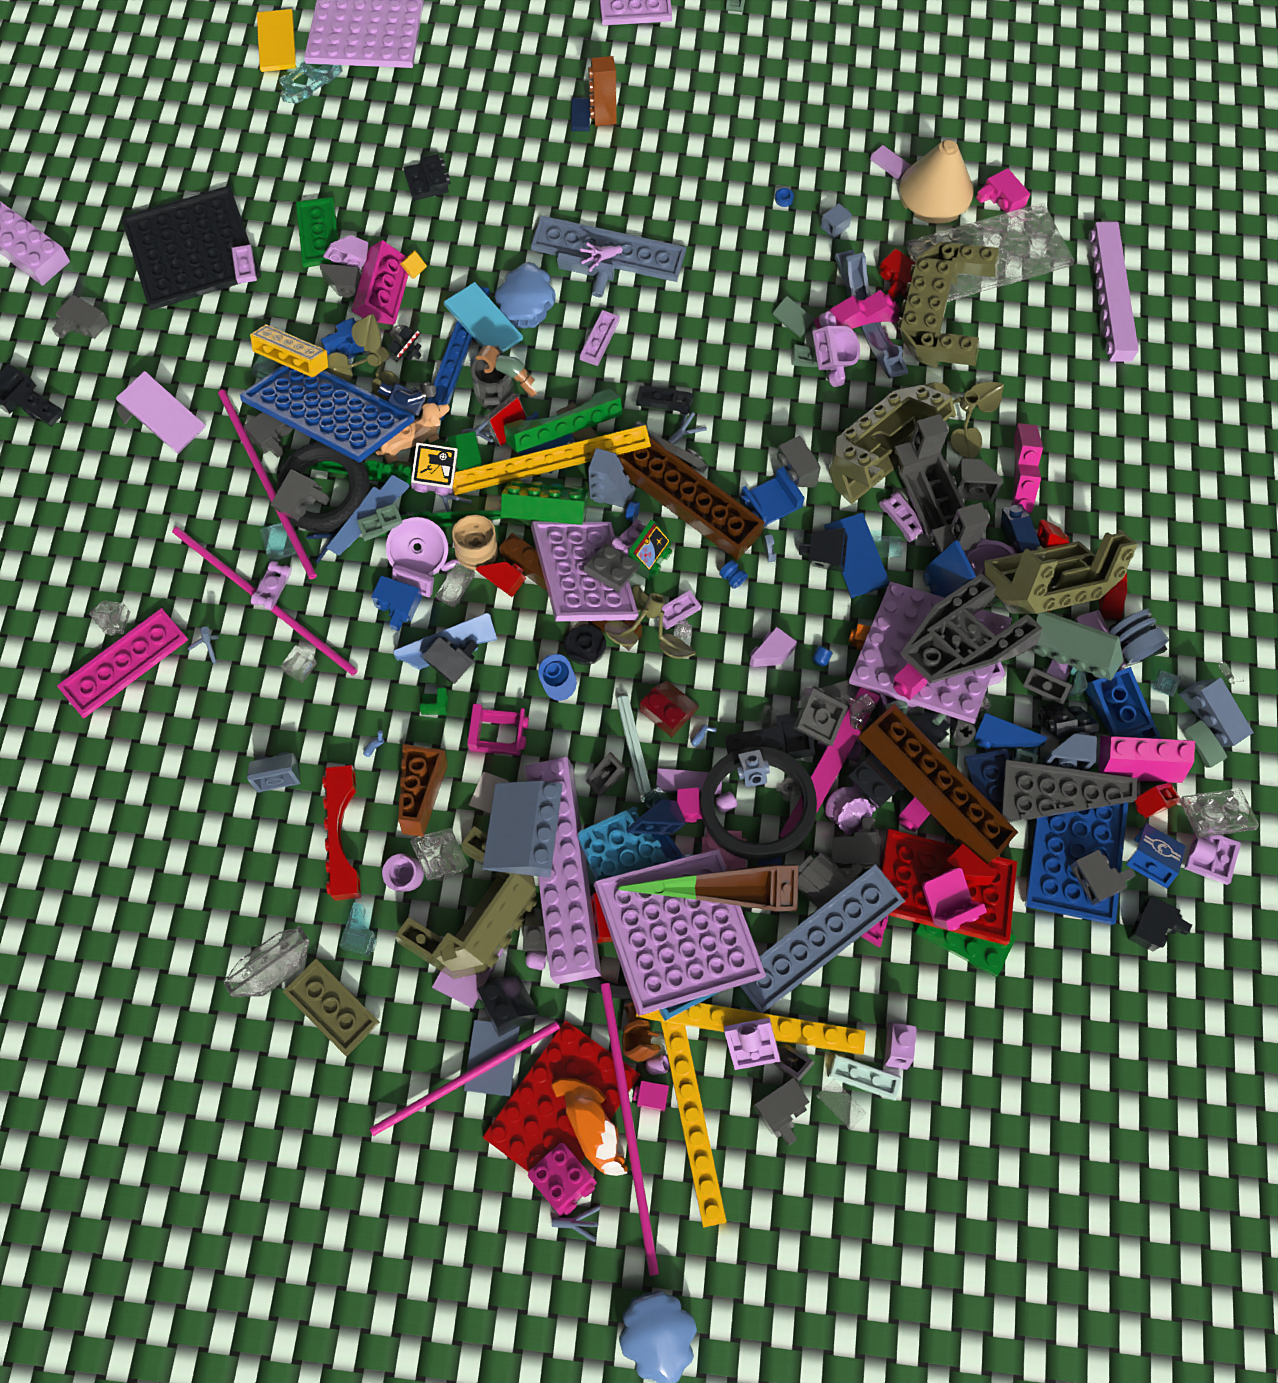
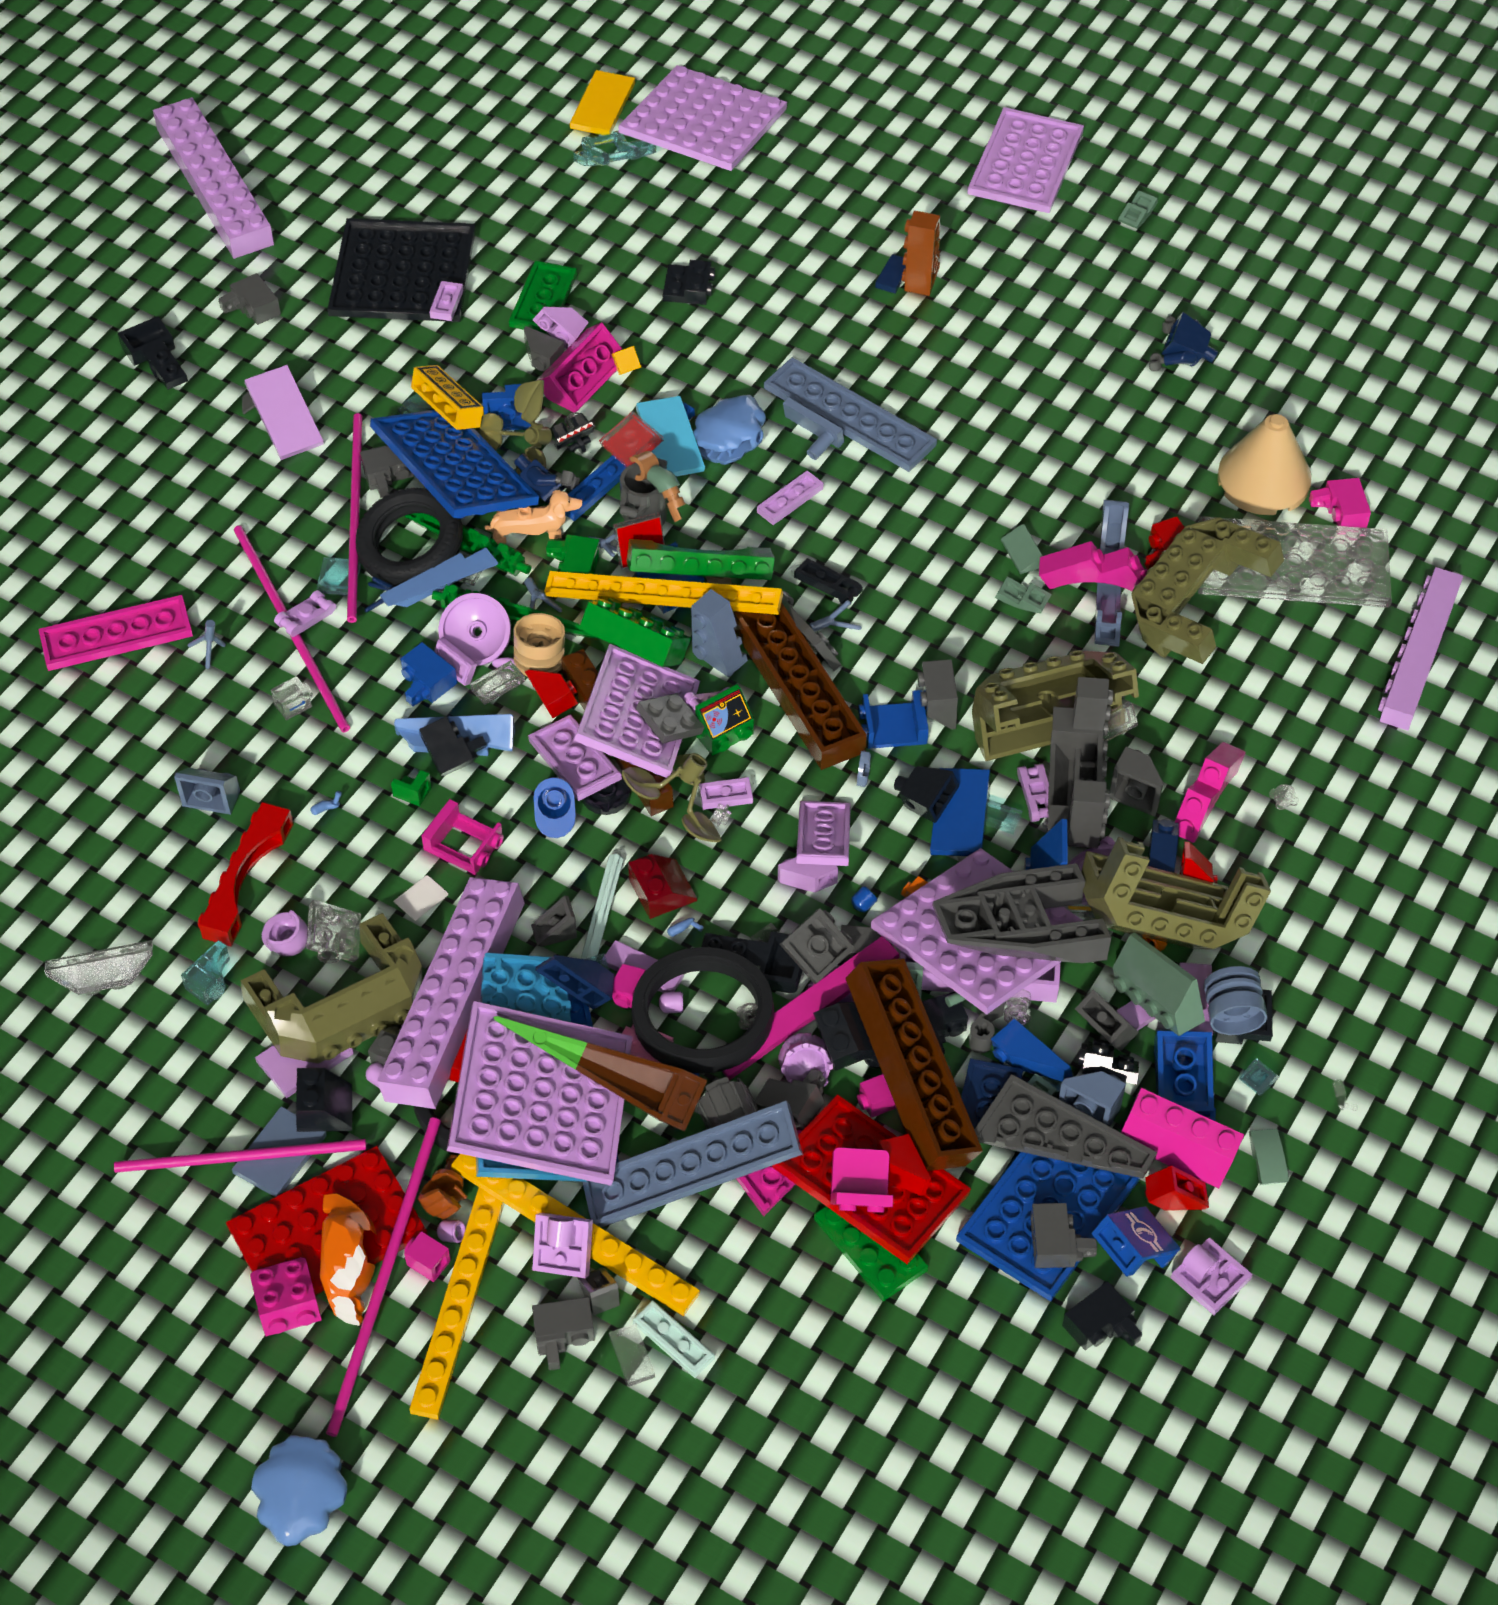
camera: 25 degrees right, 15 degrees down
clear slope [89,600,130,635] -> none
dark grey hinge [270,469,330,521] -> none
olive plate [283,959,380,1057] -> none
sand green slope [357,504,403,541] -> none
dark orange wedge [398,744,448,837] -> none
piece [411,443,458,496] -> none
sand blue slope [482,781,563,878] -> none
sand blue plant [552,1205,601,1242] -> none
lavender piece [580,242,622,272] -> none
blue tile [626,501,640,522] -> none
blue wheel [719,560,748,589] -> none
sand blue brick [737,750,770,787] -> none
blue tile [775,188,794,207] -> none
lavender piece [812,311,860,387] -> none
sand blue brick [821,203,852,239] -> none
clear animal [842,693,876,730] -> none
lavender tile [870,145,911,180] -> none
lavender torso [884,1022,916,1070] -> none
dark pink brick [893,663,927,700] -> none
olive plant [924,382,1004,458] -> none
clear light blue slope [1067,670,1088,696] -> none
red slope [1099,573,1127,621] -> none
sand blue wedge [1179,677,1254,747] -> none
clear plate [1179,788,1260,838] -> none
none -> lavender tile [528,714,622,801]
none -> clear tile [599,411,664,467]
none -> lavender tile [796,801,850,866]
none -> dark blue torso [1149,312,1218,371]
none -> clear plate [1269,784,1299,810]

